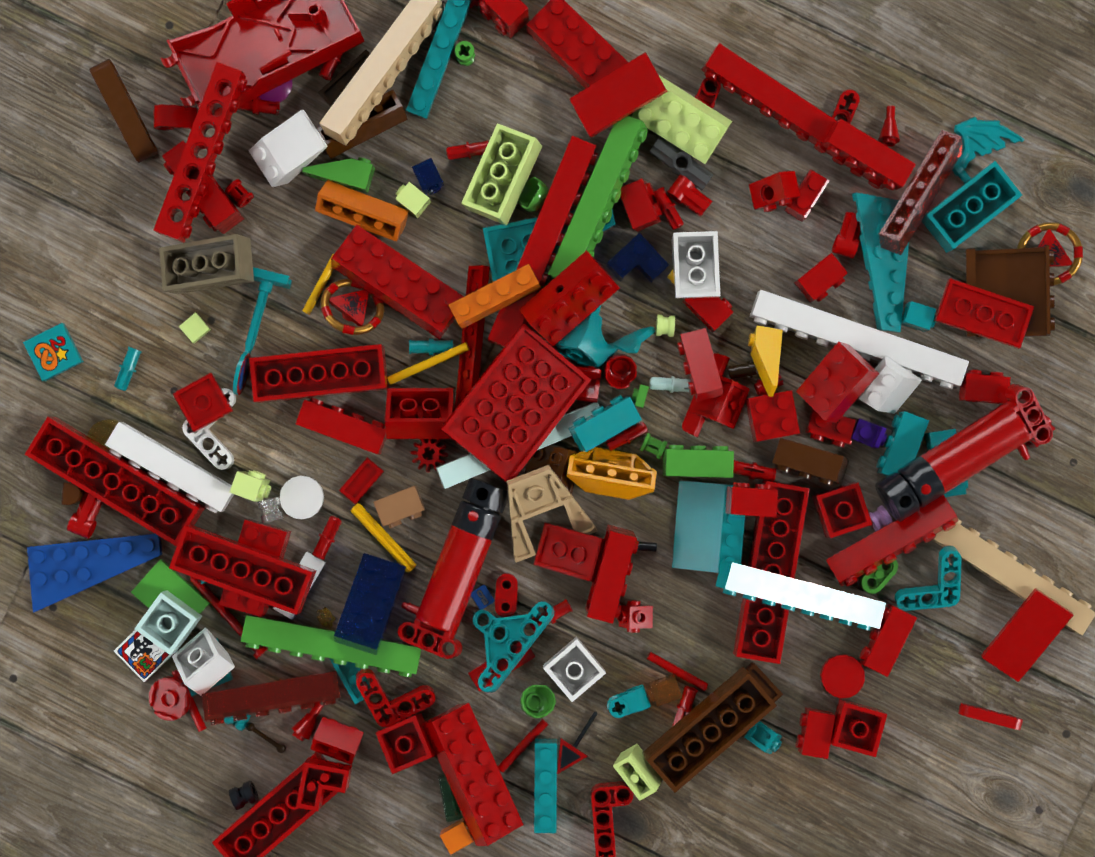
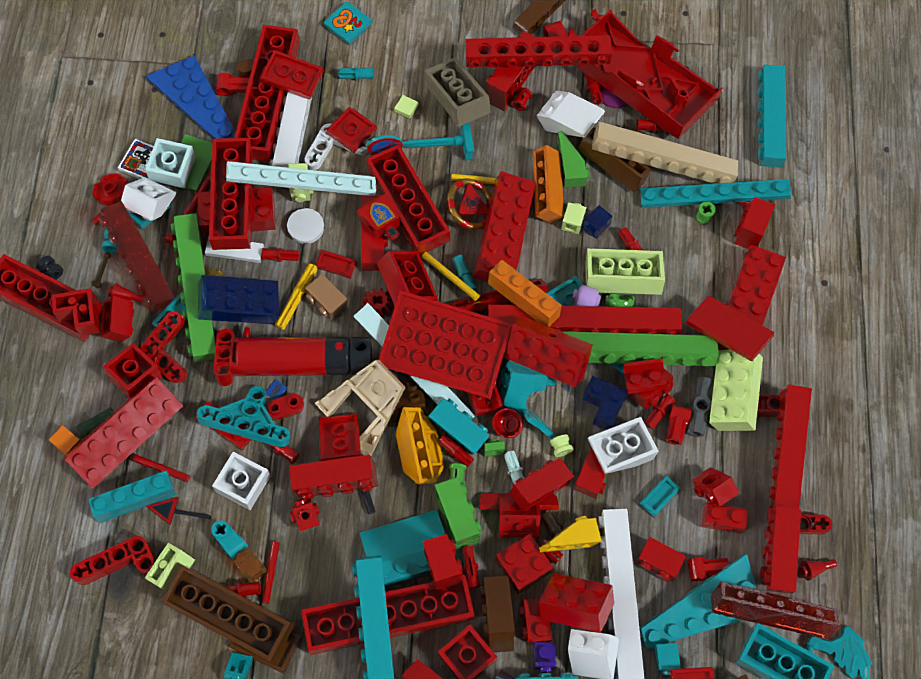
camera: 70 degrees right, 20 degrees down
clear wheel [257,497,284,523] -> none
bright green hair [520,685,556,718] -> none
none -> light aqua tile [226,161,376,196]
none -> red tile [260,50,324,100]
none -> red torso [357,193,400,240]
none -> lavender head [571,285,601,307]
none -> red bracket [623,358,667,394]
none -> teal tile [639,475,681,518]

